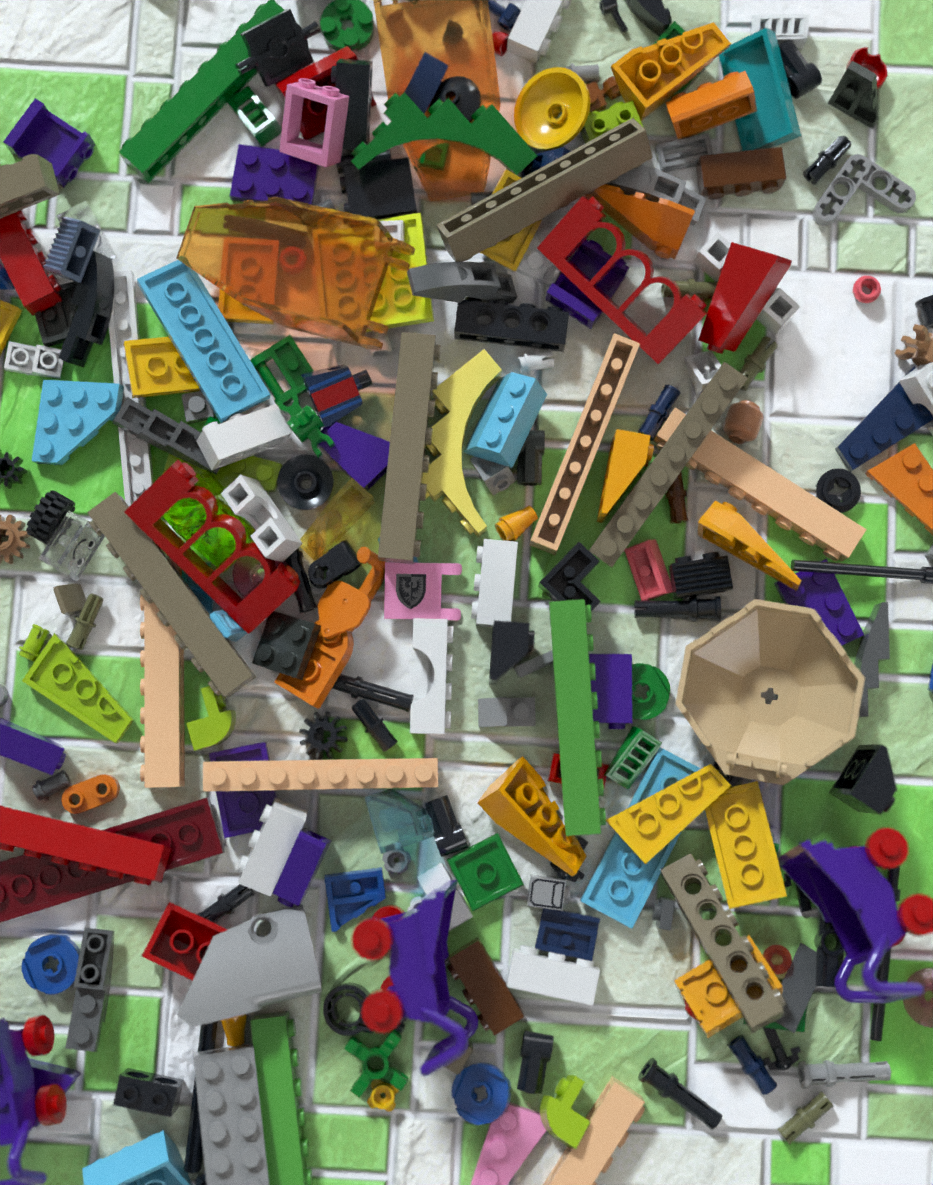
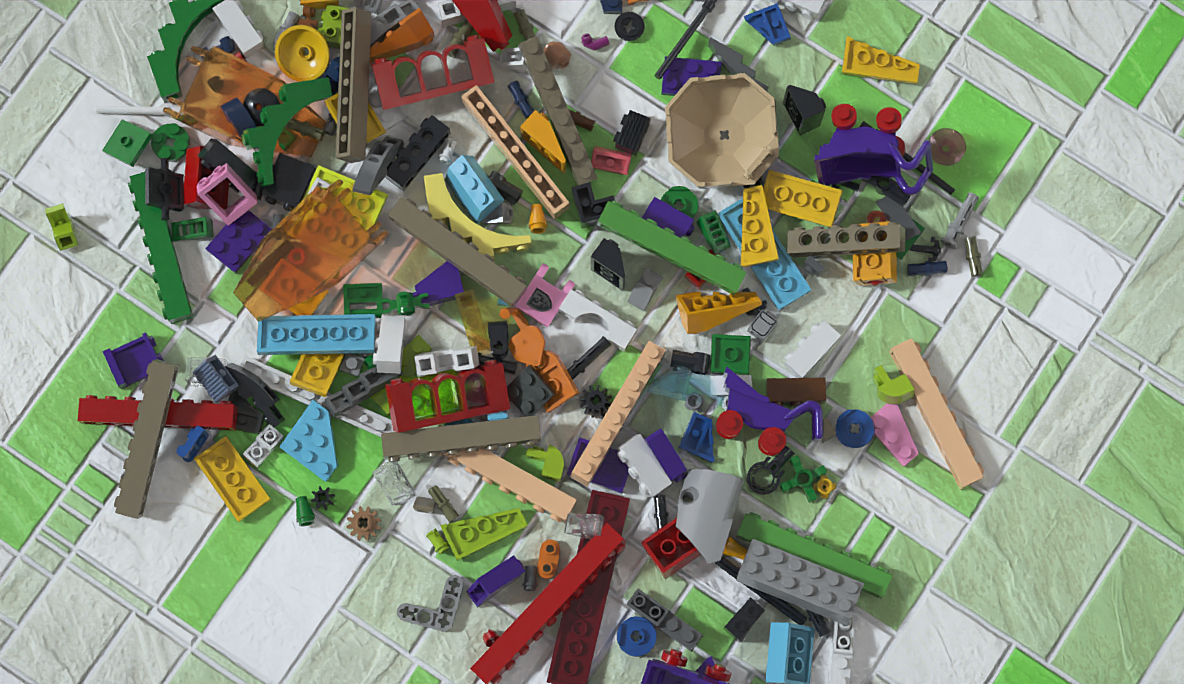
camera: 60 degrees left, 5 degrees down
black tyre [26,490,75,546] -> none
black dish [277,454,334,510] -> none
torso [301,364,373,428] -> none
black axle [352,699,398,753] -> none
white brick [471,539,518,627] -> none
light grey tile [514,650,553,678] -> none
black piece [517,1030,554,1094] -> none
dark blue plate [535,908,600,961] -> none
dark purple panel [545,240,629,329] -> none
black pin [634,596,721,622] -> none
black pin [638,1058,722,1130] -> none
light nougat brick [653,408,867,561] -> none
light orange wedge [698,500,801,591] -> none
none -> olive pin [285,118,325,141]
none -> clear slope [564,514,604,539]
none -> magenta arm [581,33,610,51]

